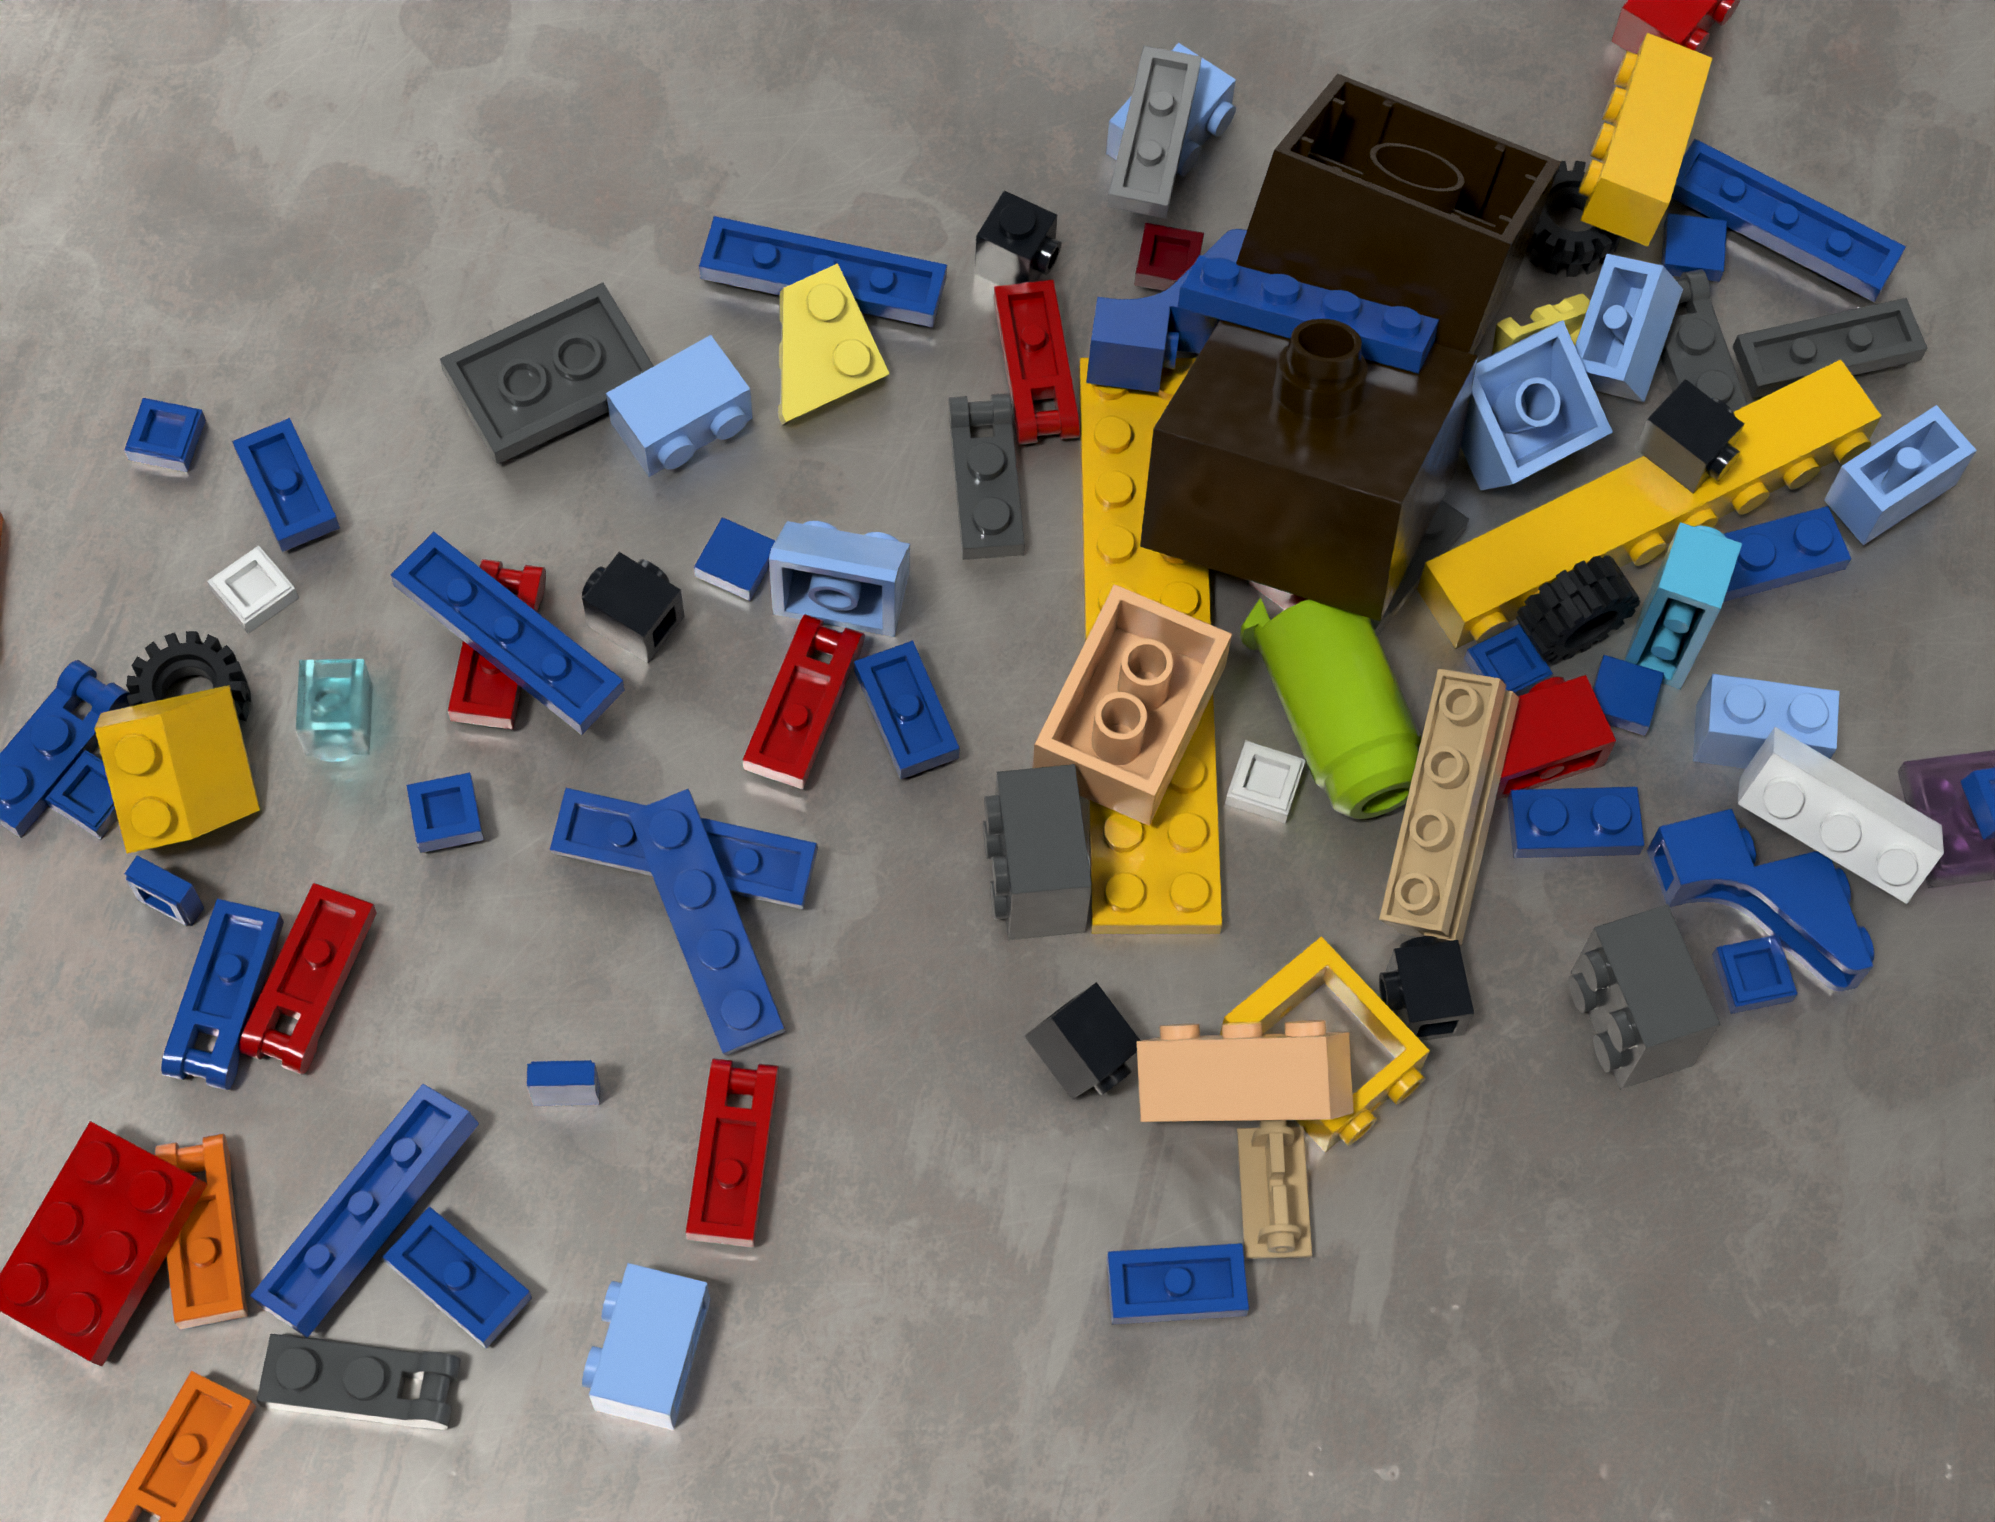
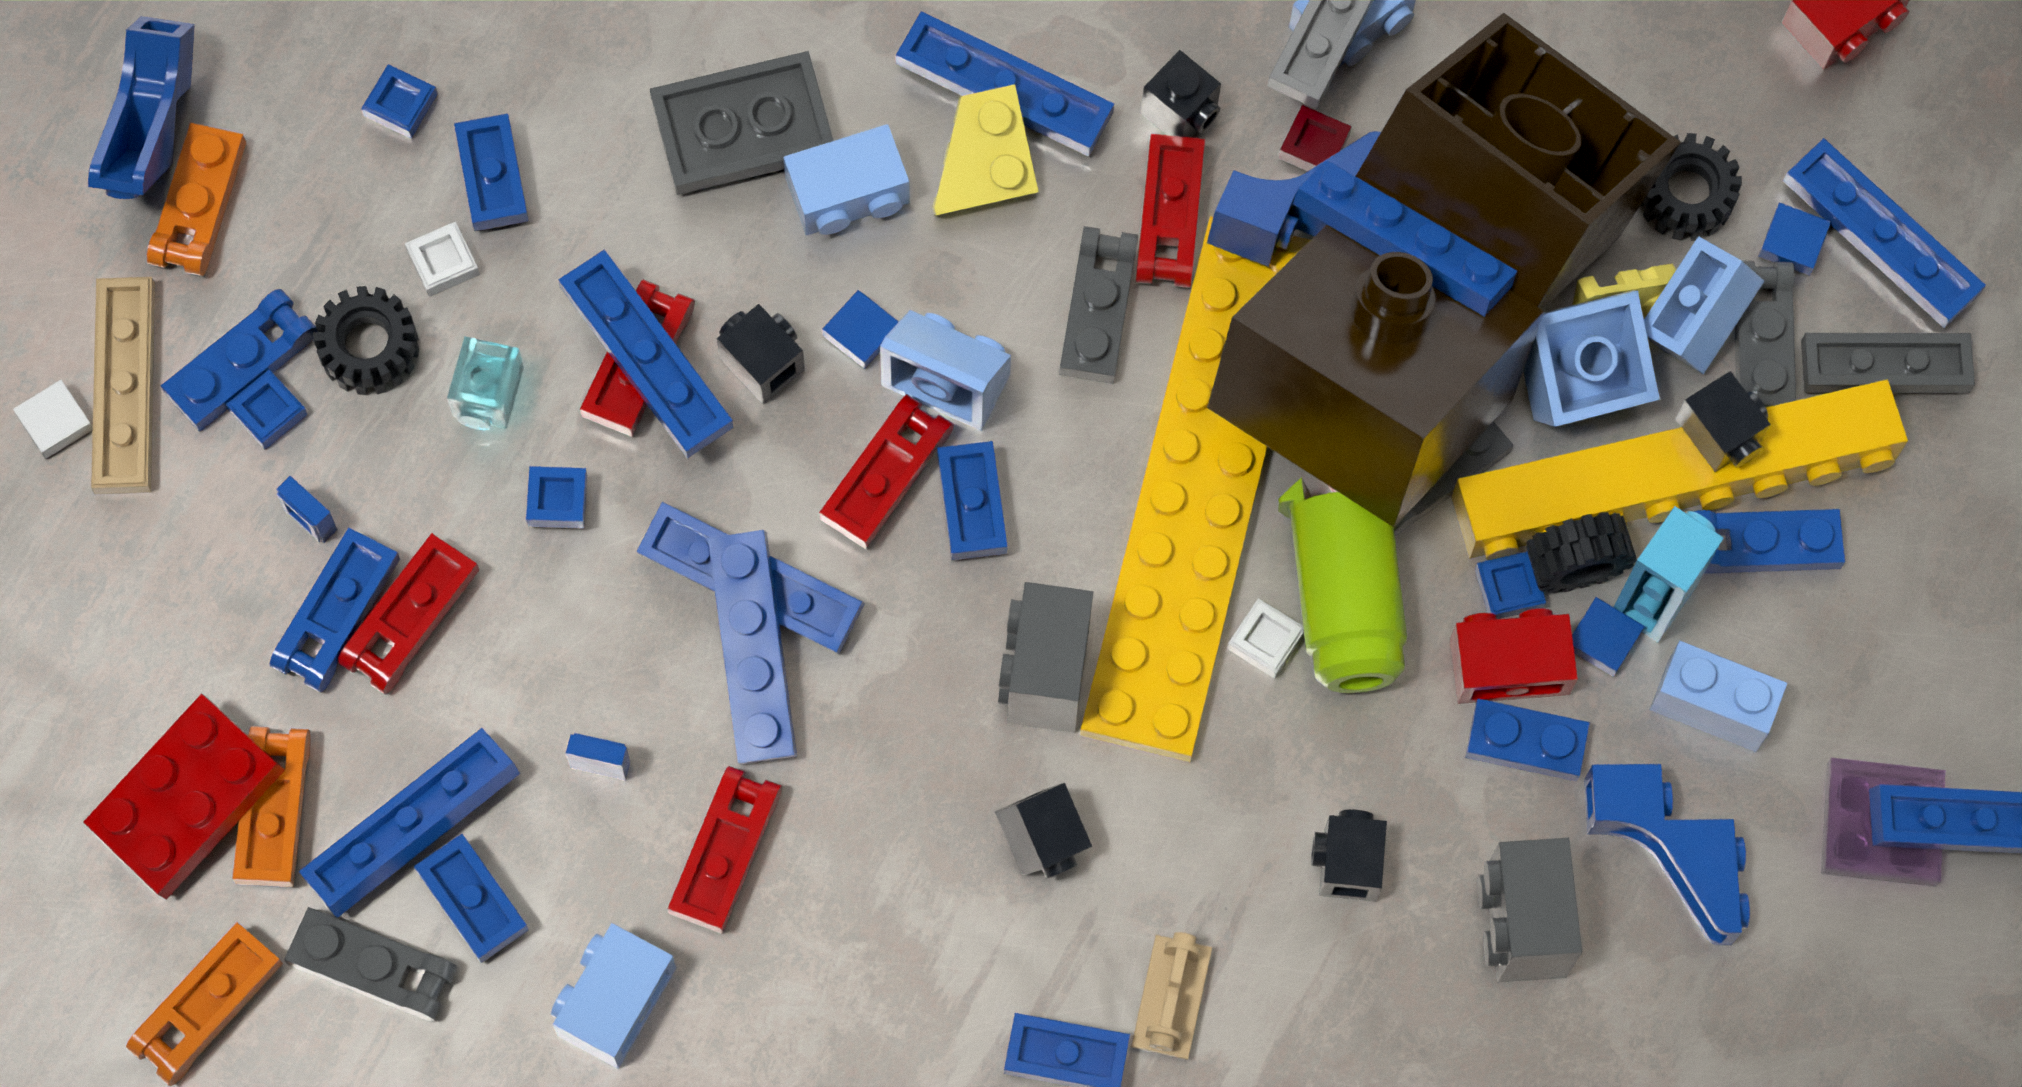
camera: 15 degrees right, 5 degrees up
yellow slope [94,685,260,854] -> none
light nougat brick [1032,584,1232,826] -> none
light nougat brick [1136,1020,1353,1122] -> none
yellow window [1220,936,1430,1153] -> none
tan brick [1379,668,1519,946] -> none
yellow brick [1578,33,1713,247] -> none
blue tile [1712,935,1798,1014] -> none
white brick [1738,727,1944,904] -> none
light blue brick [1824,405,1977,545] -> none

